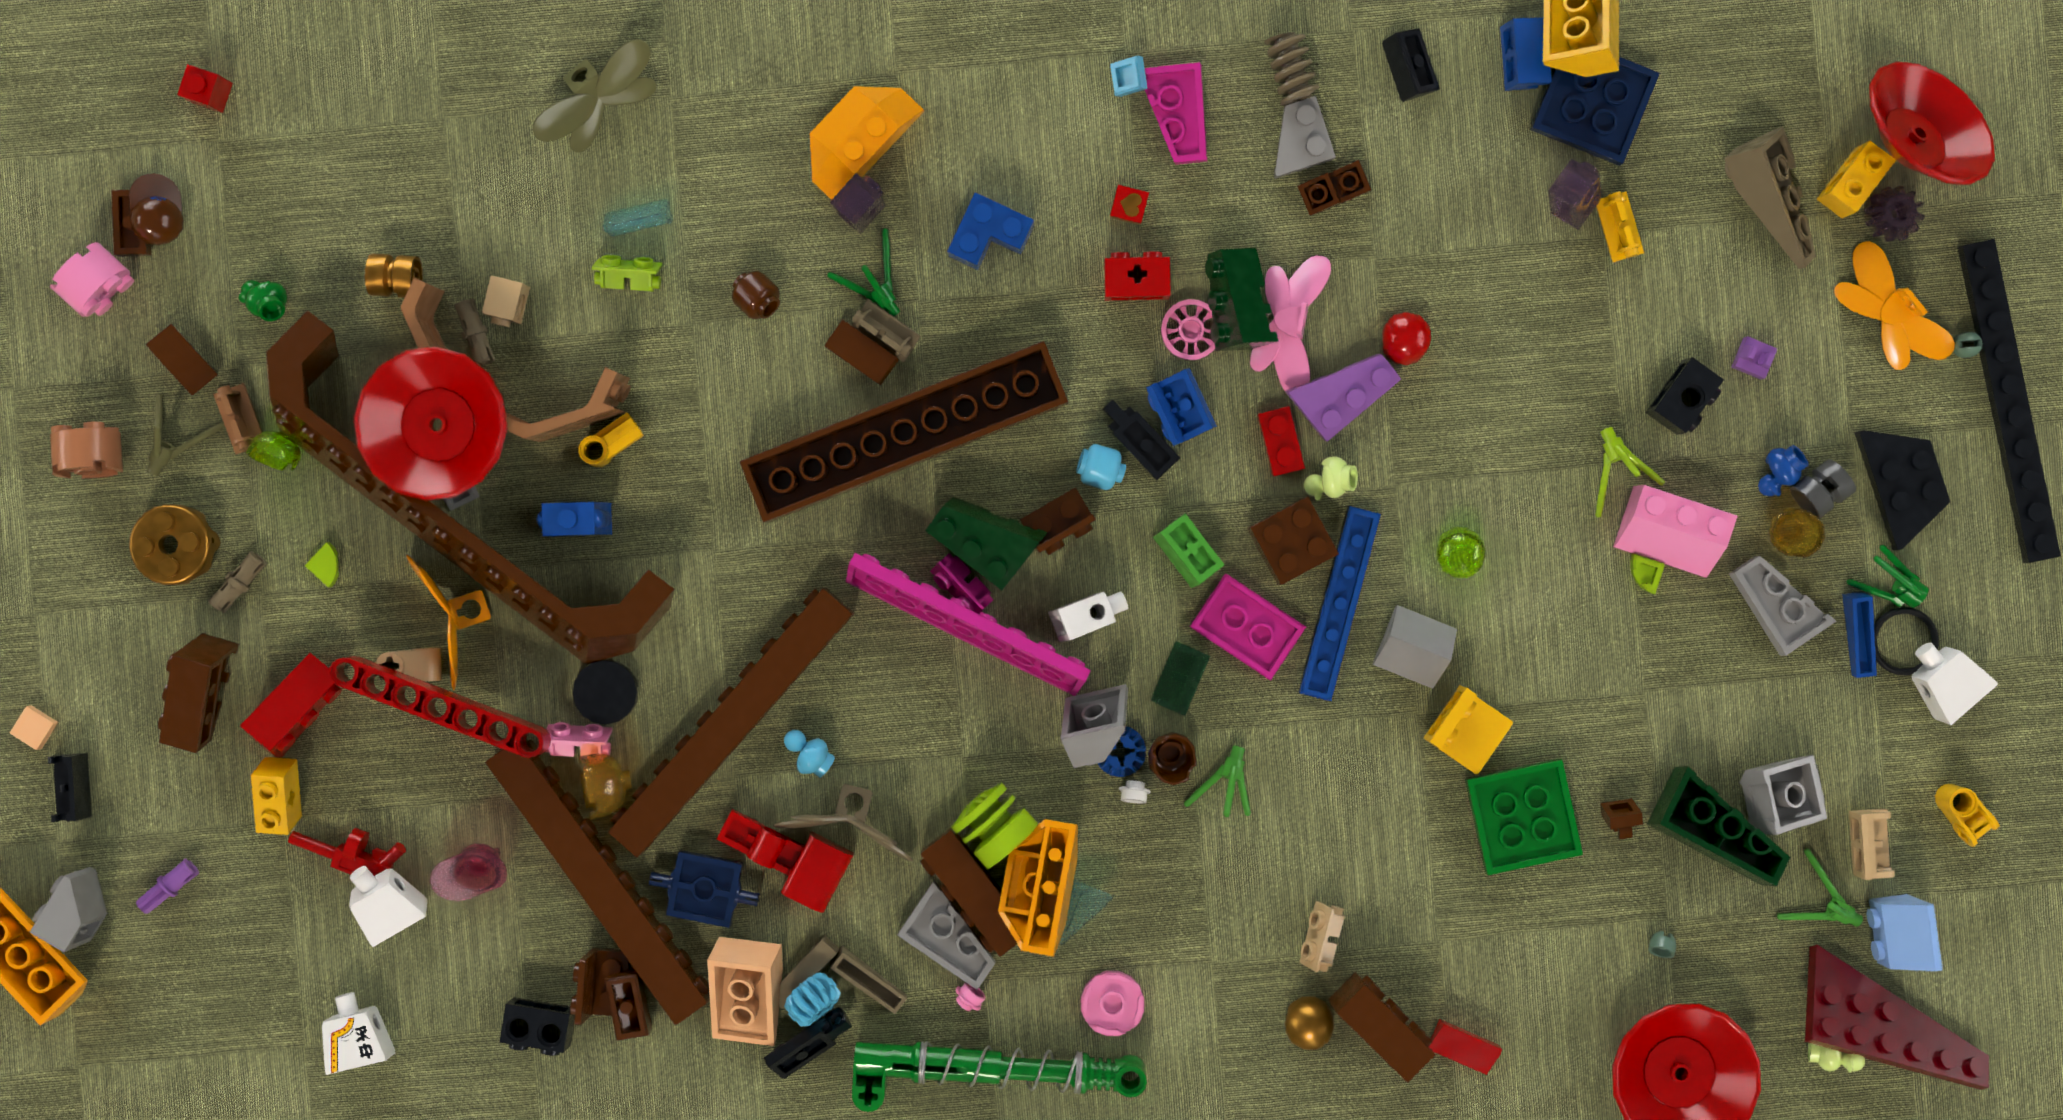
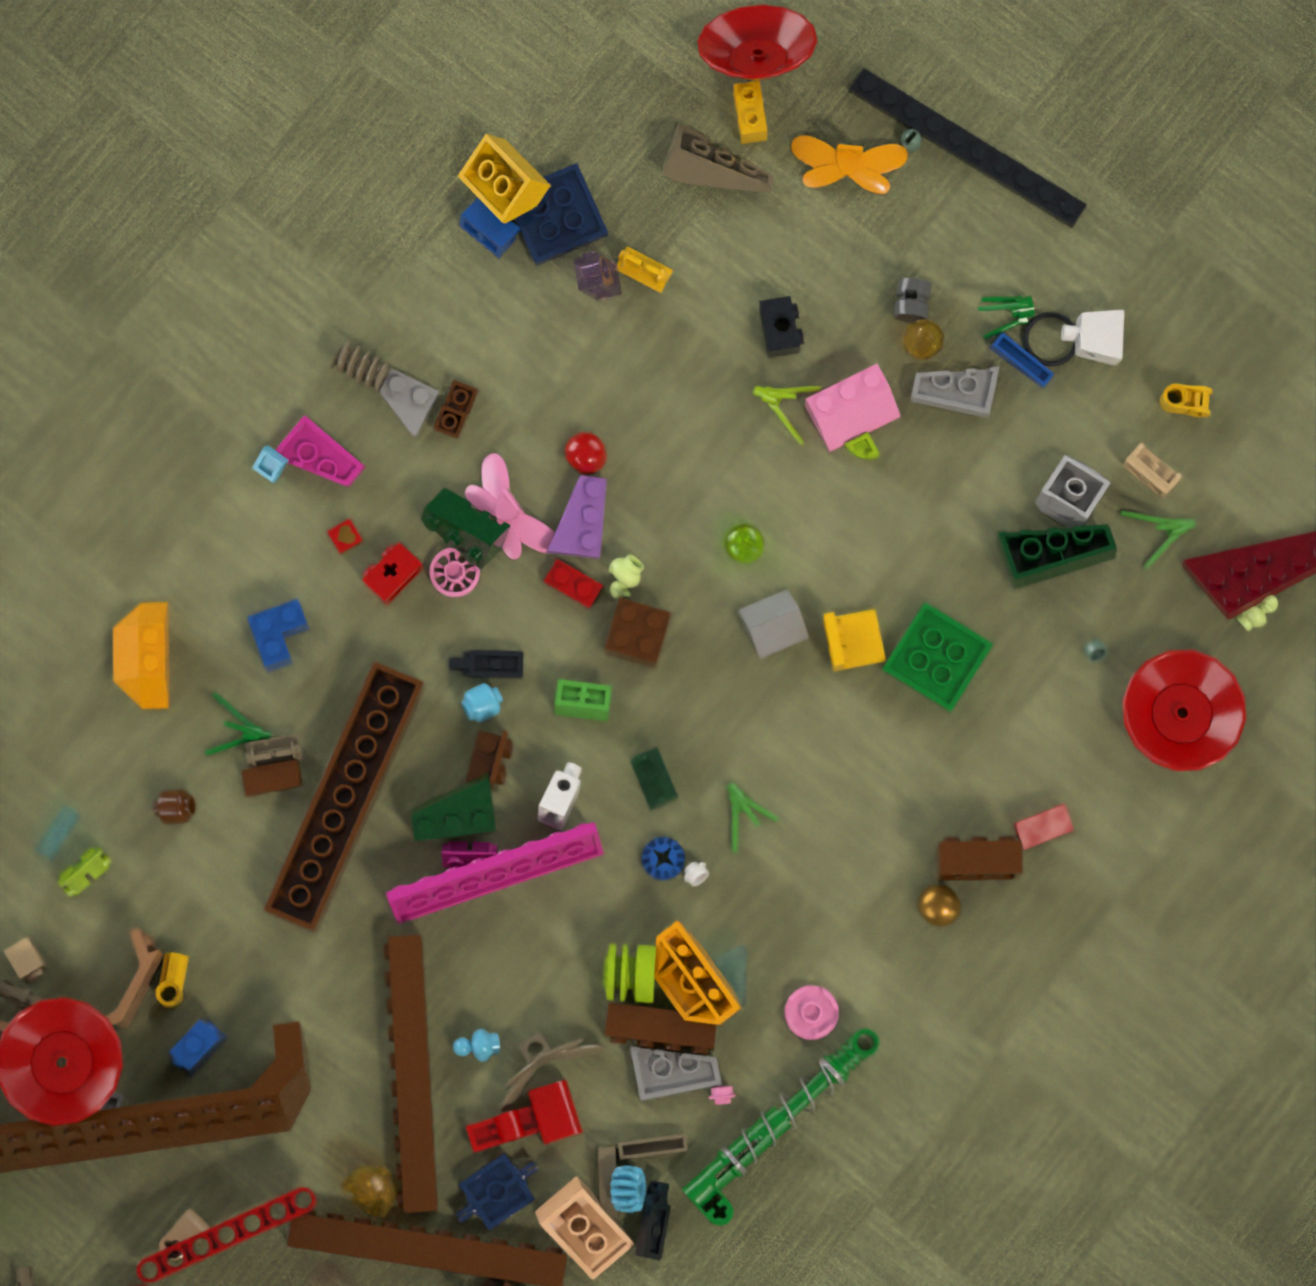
camera: 40 degrees left, 10 degrees down
lime tile [305,542,339,588] -> none
light orange piece [406,555,491,691] -> none
bright pink hinge [545,722,613,758] -> none
black tile [573,660,638,725] -> none
clear purple brick [830,173,886,234] -> none
light grey slope [1061,684,1128,768] -> none
blue bracket [1147,368,1217,446] -> none
reddish brown hair [1148,732,1197,785] -> none
dark pink tile [1189,573,1306,681] -> none
blue tile [1299,506,1381,701] -> none
tan hinge [1299,901,1345,972] -> none
black slope [1382,28,1440,102] -> none
reddish brown tile [1600,798,1643,840] -> none
medium lavender tile [1731,336,1777,380] -> none
blue animal [1758,445,1809,497] -> none
black wing [1855,430,1950,551] -> none
gear [1864,186,1925,242] -> none
light blue slope [1867,894,1943,971] -> none

